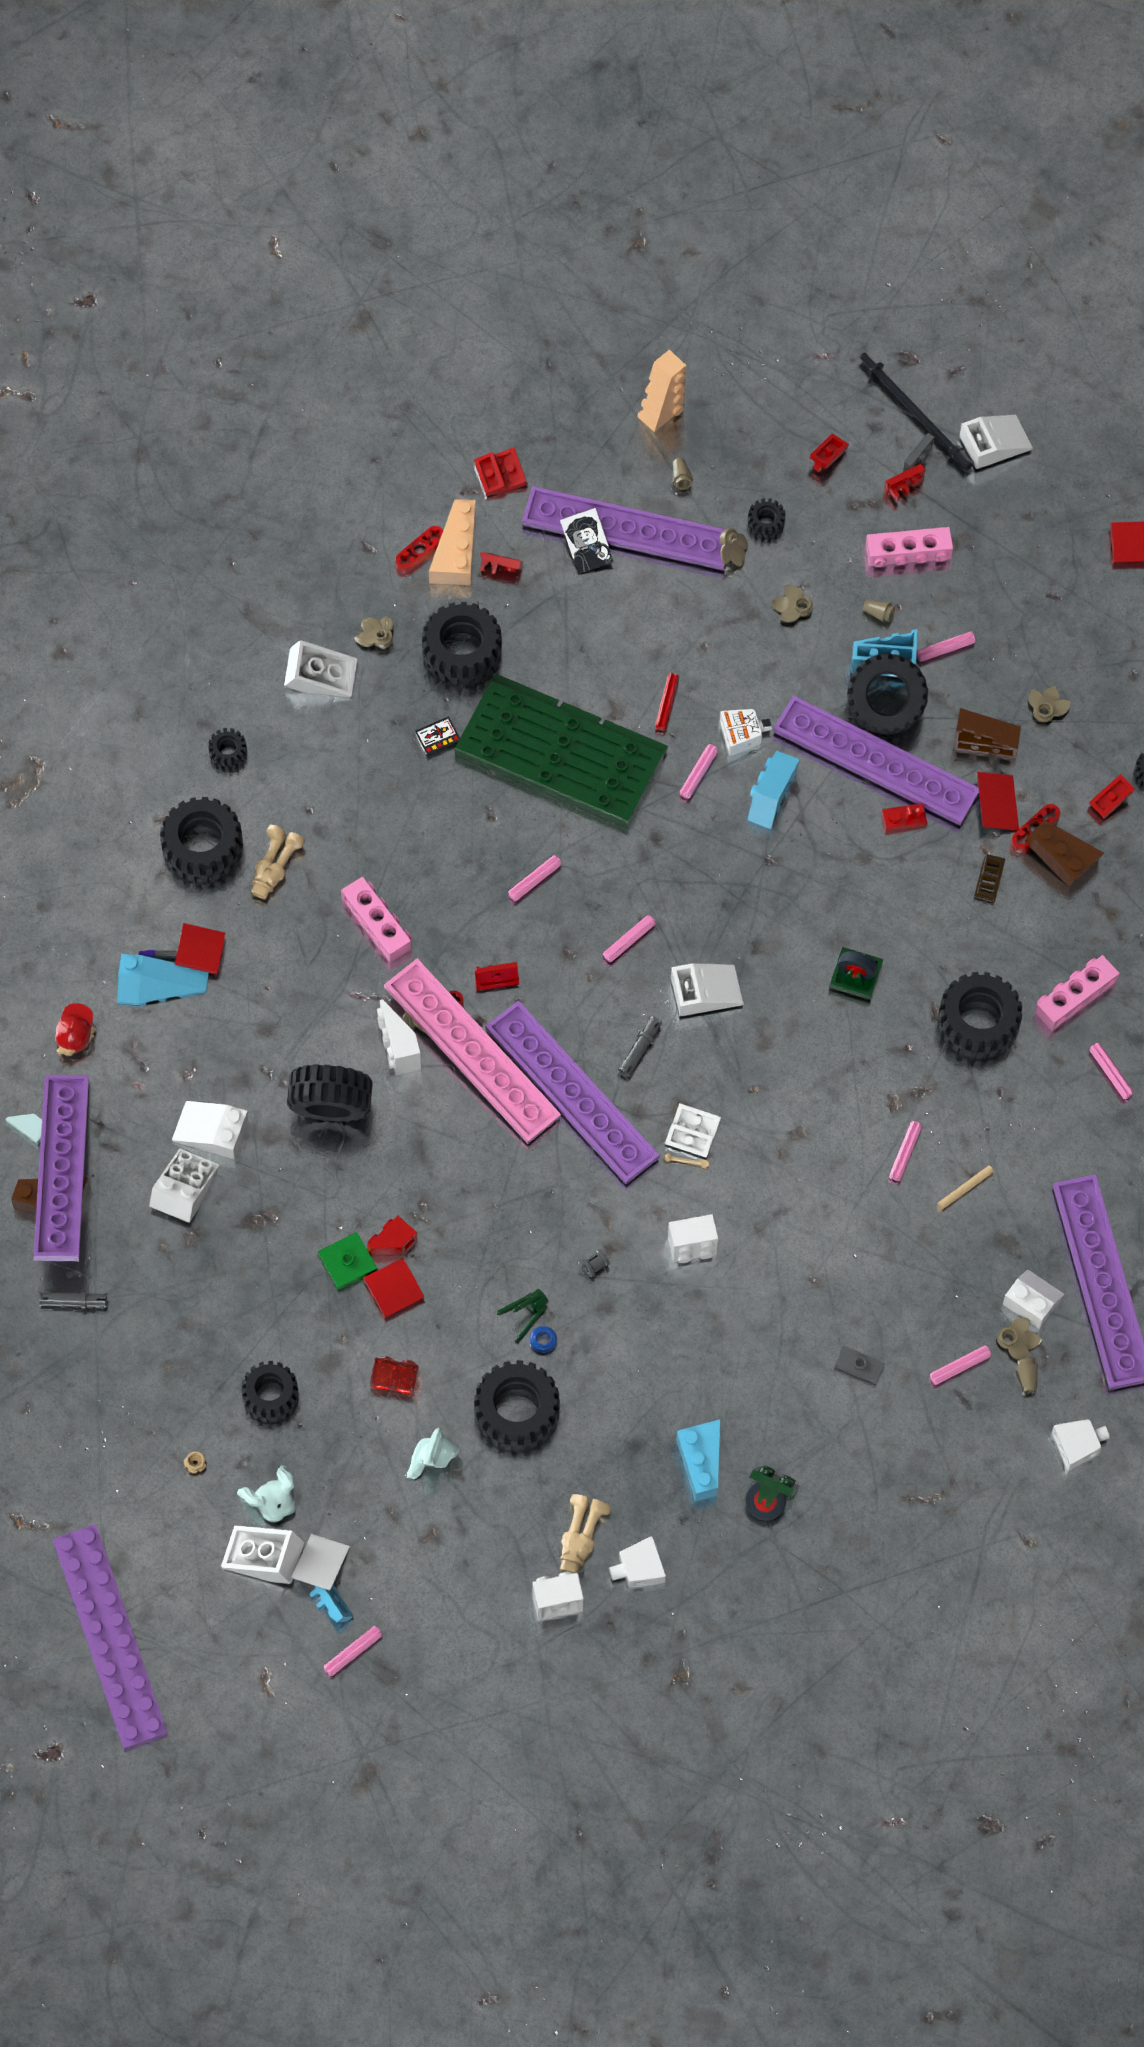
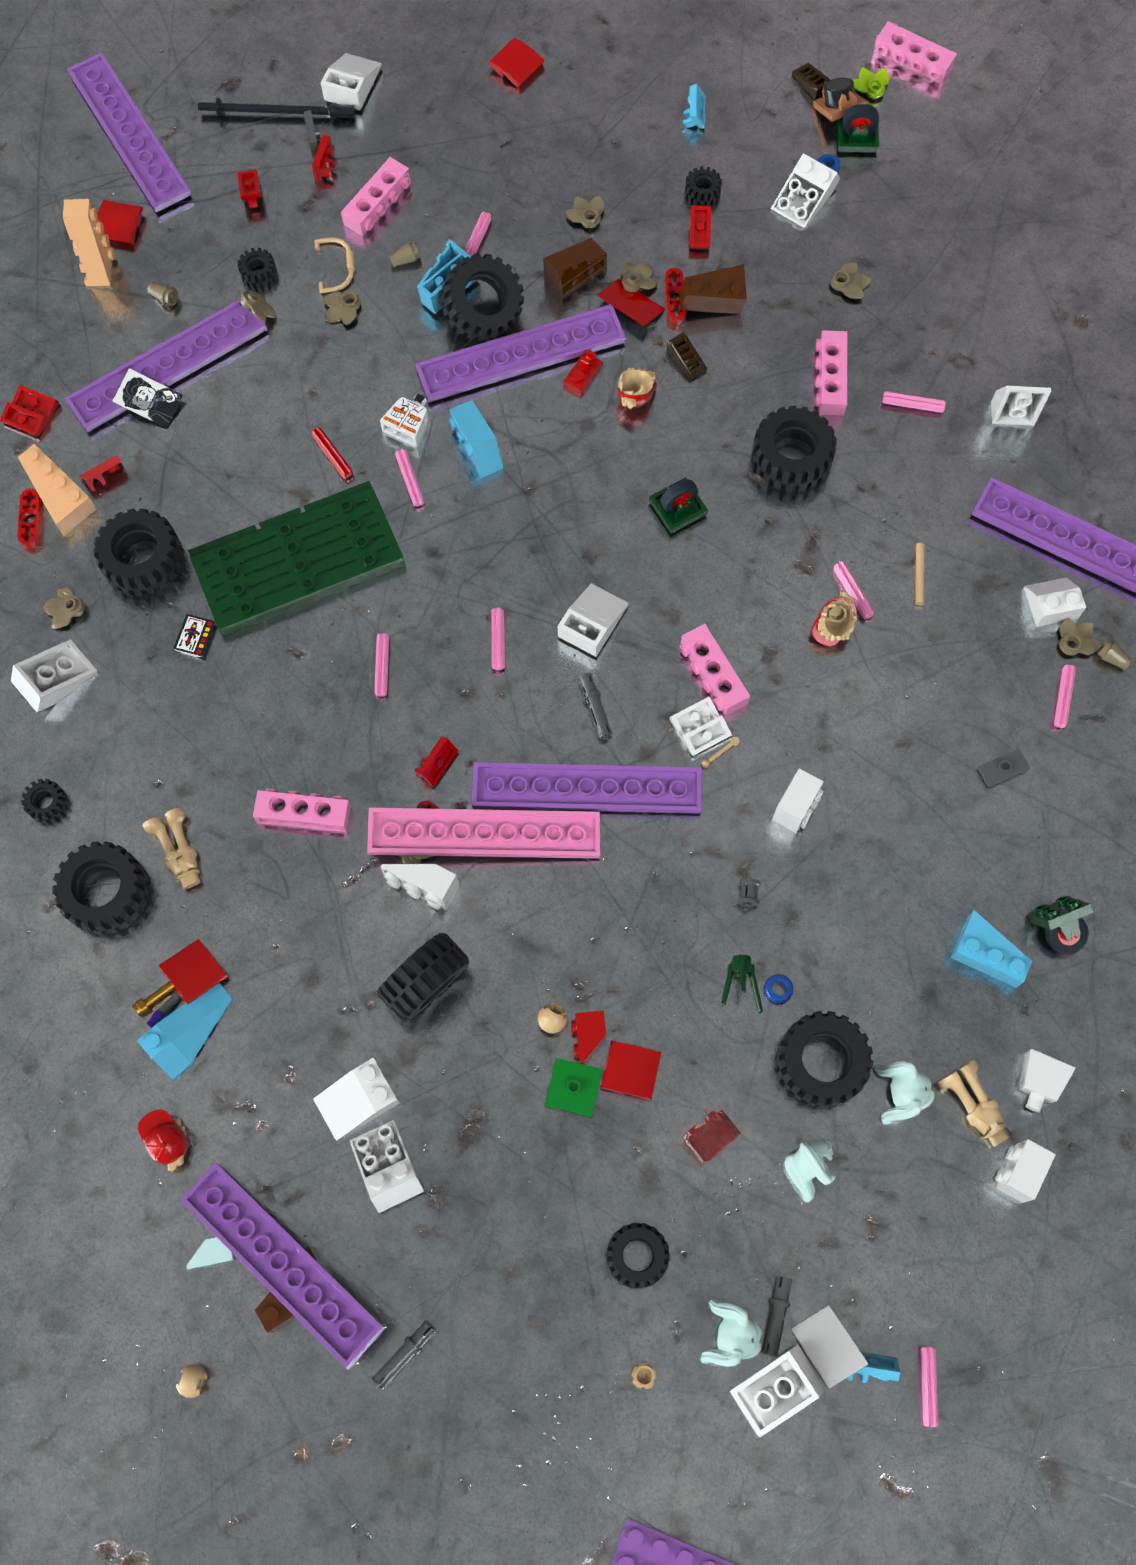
camera: 45 degrees left, 5 degrees up
none -> medium lavender plate [67,52,192,212]
none -> red slope [98,200,143,246]
none -> pearl gold bar [132,981,174,1017]
none -> tan piece [314,237,356,294]
none -> tan piece [537,1003,568,1034]
none -> tan hair [617,368,657,409]
none -> dark tan plate [621,262,658,292]
none -> bright pink brick [680,624,750,716]
none -> dark grey pin [762,1276,793,1357]
none -> tan hair [811,591,857,646]
none -> light aqua hair [874,1061,935,1125]

